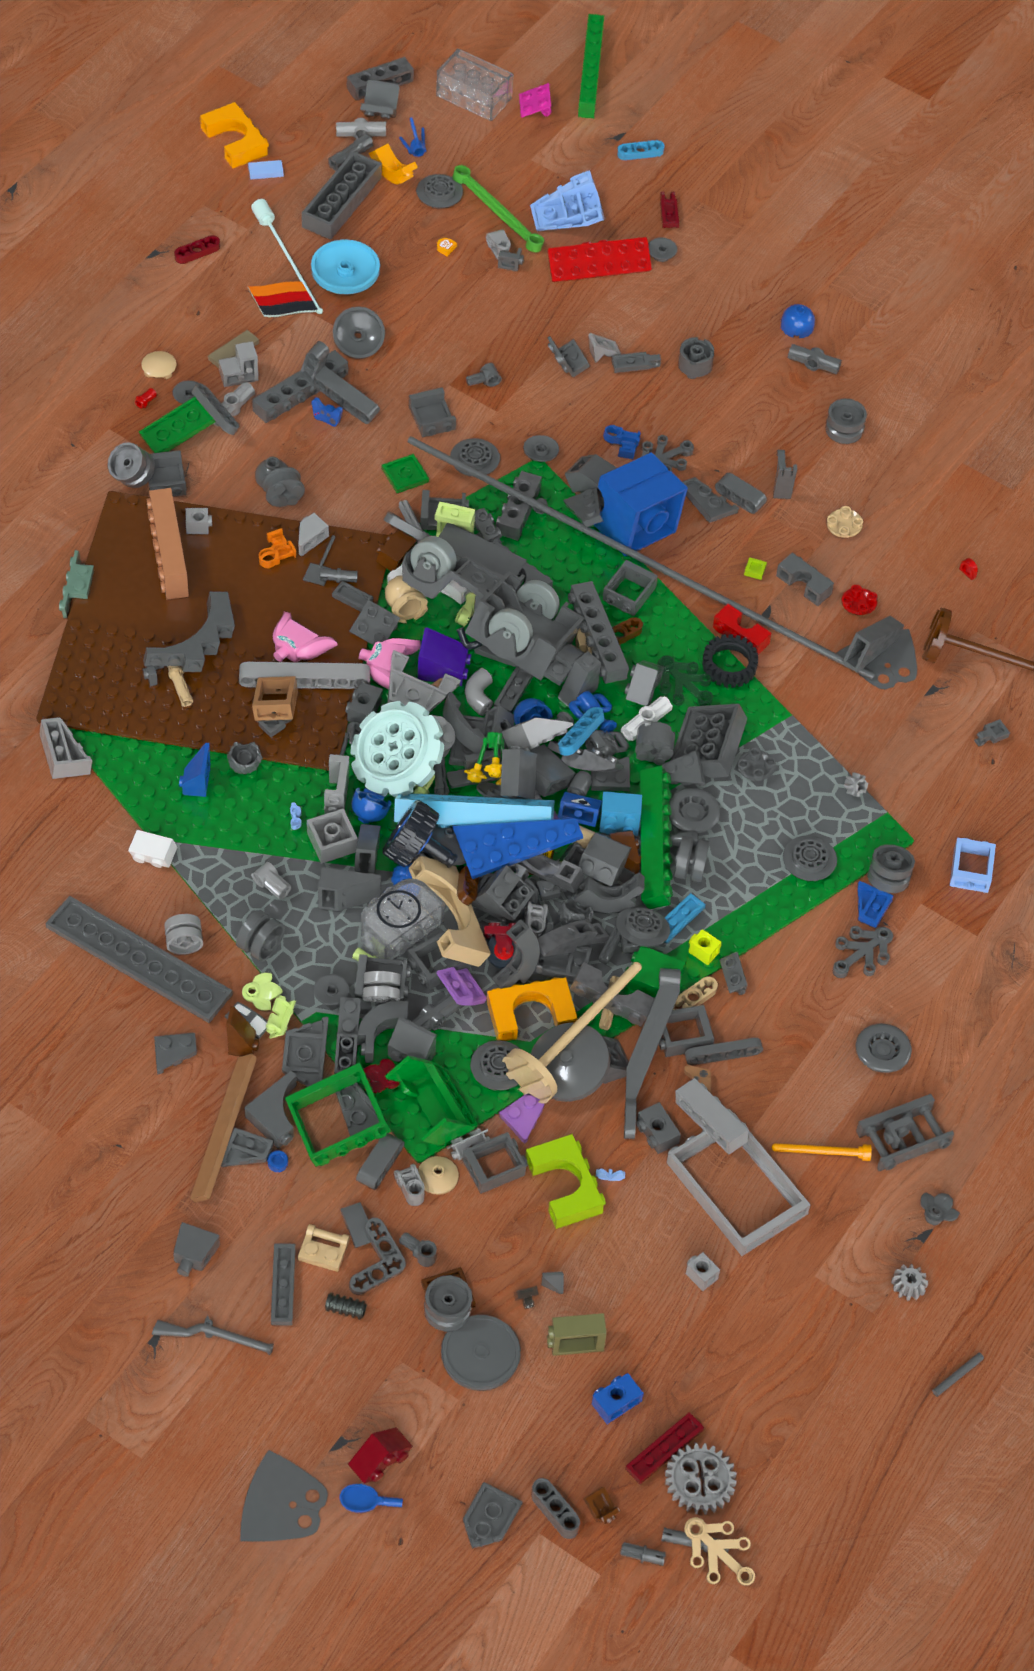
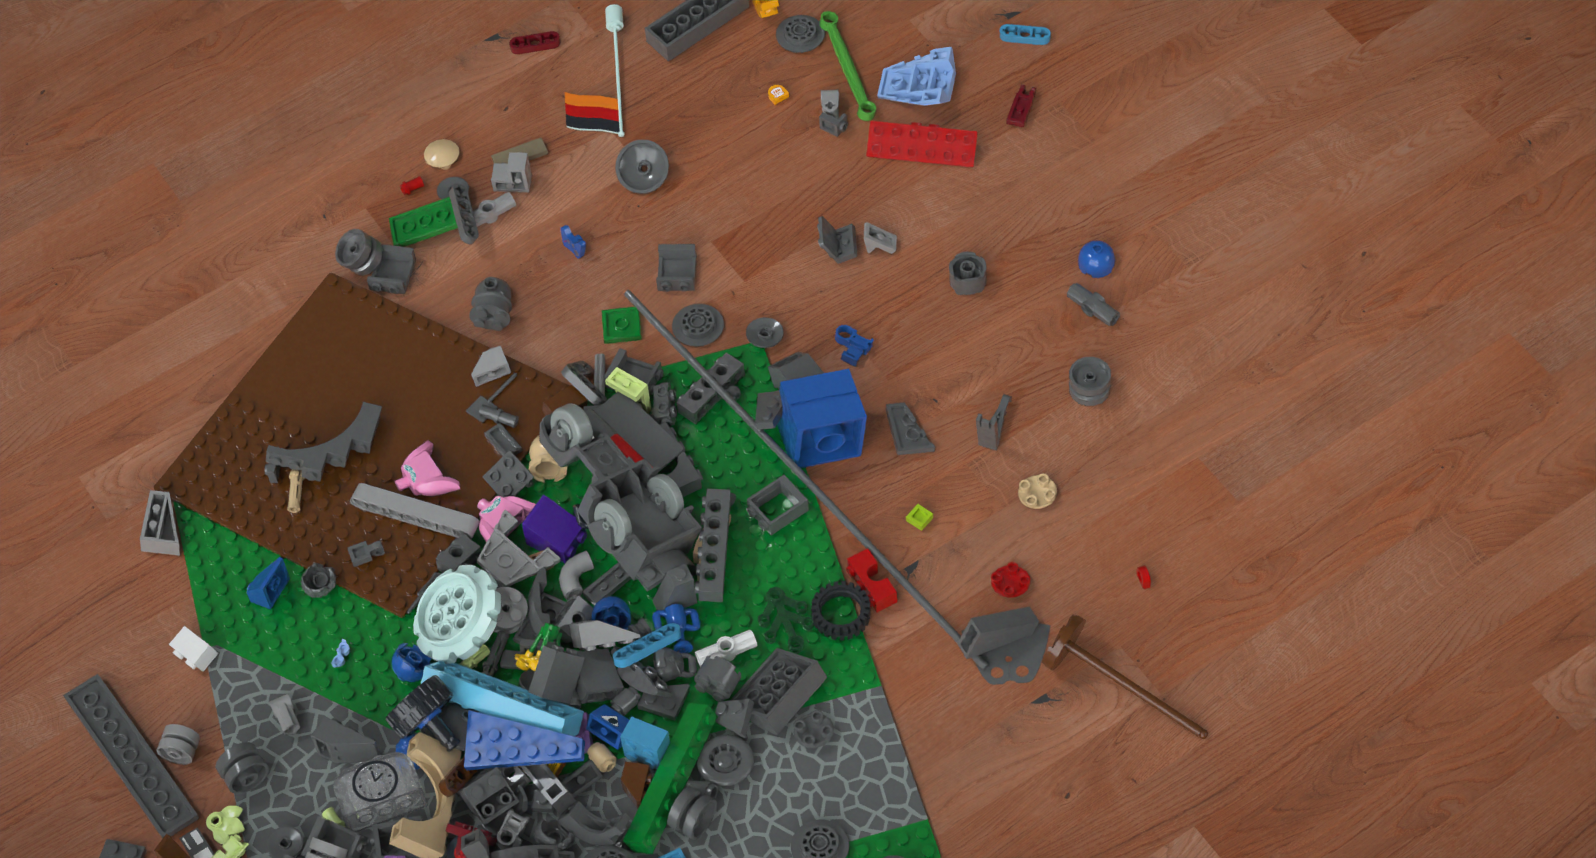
camera: 30 degrees right, 0 degrees up
sand green bracket [59,550,94,618] -> none
nougat brick [146,488,189,600] -> none
light grey brick [186,508,212,534] -> none
dark grey brick [252,350,348,423] -> none
medium nougat window [252,676,298,721] -> none
orange piece [259,528,297,568] -> none
dark grey beam [300,341,380,424] -> none
light grey brick [307,808,358,863] -> none
medium azure dish [311,240,380,294] -> none
light grey panel [324,754,349,814] -> none
dark grey slope [355,824,381,874] -> none
dark grey axle [466,363,502,387] -> none
dark grey slope [578,832,631,886] -> none
dark grey hinge [612,352,661,373] -> none
reddish brown beam [612,618,643,645] -> none
brick [625,660,665,706] -> none
dark grey plant [641,435,694,472] -> none
dark grey piece [648,238,678,262] -> none
dark grey beam [715,473,767,514] -> none
dark grey arch [776,553,834,606] -> none
light grey gear [844,772,868,797] -> none
dark grey plate [974,719,1010,746] -> none

